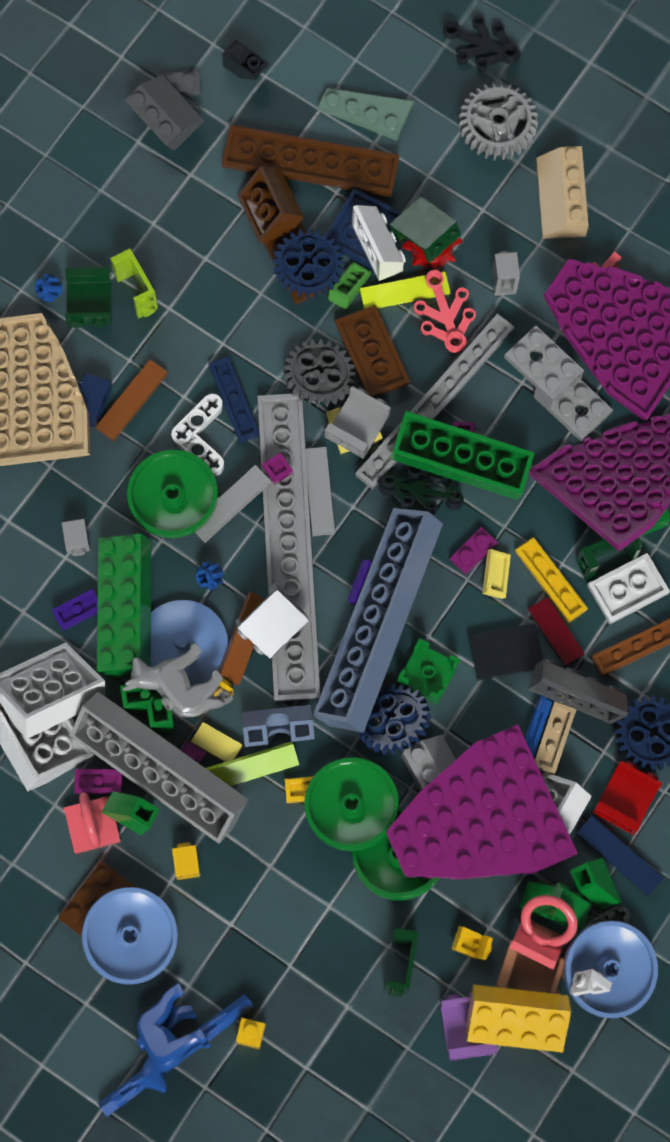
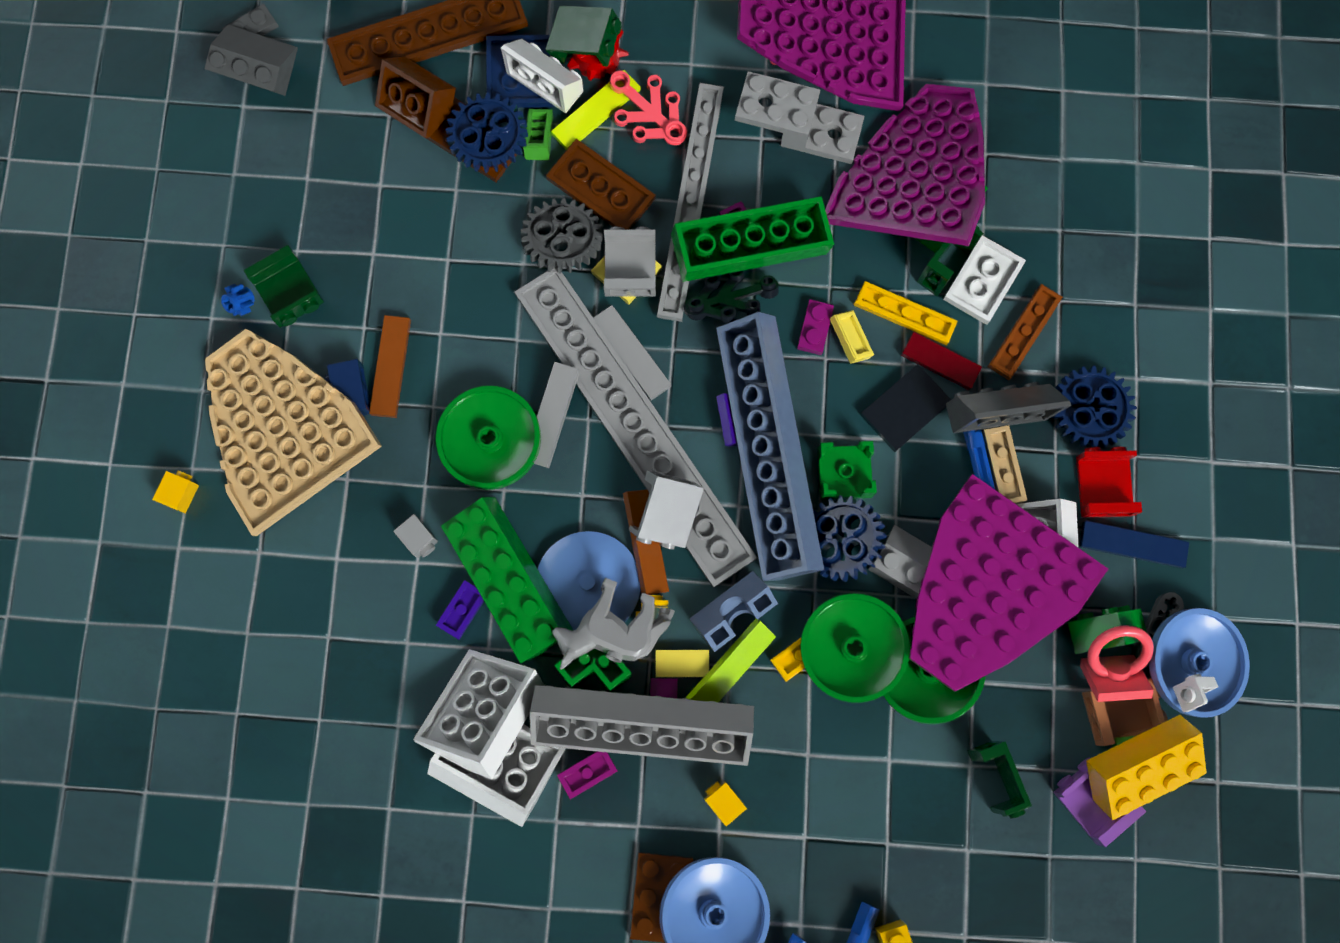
camera: 30 degrees left, 5 degrees up
coral tile [64,792,121,854] -> none
green slope [101,792,160,836] -> none
lime panel [111,249,158,319] -> none
white beam [171,394,224,476] -> none
blue gear [196,561,224,590] -> none
dark blue tile [208,356,260,444] -> none
magenta plate [262,453,293,485] -> none
yellow bracket [451,926,493,960] -> none
light grey brick [492,251,520,296] -> none
green slope [570,858,621,911] -> none

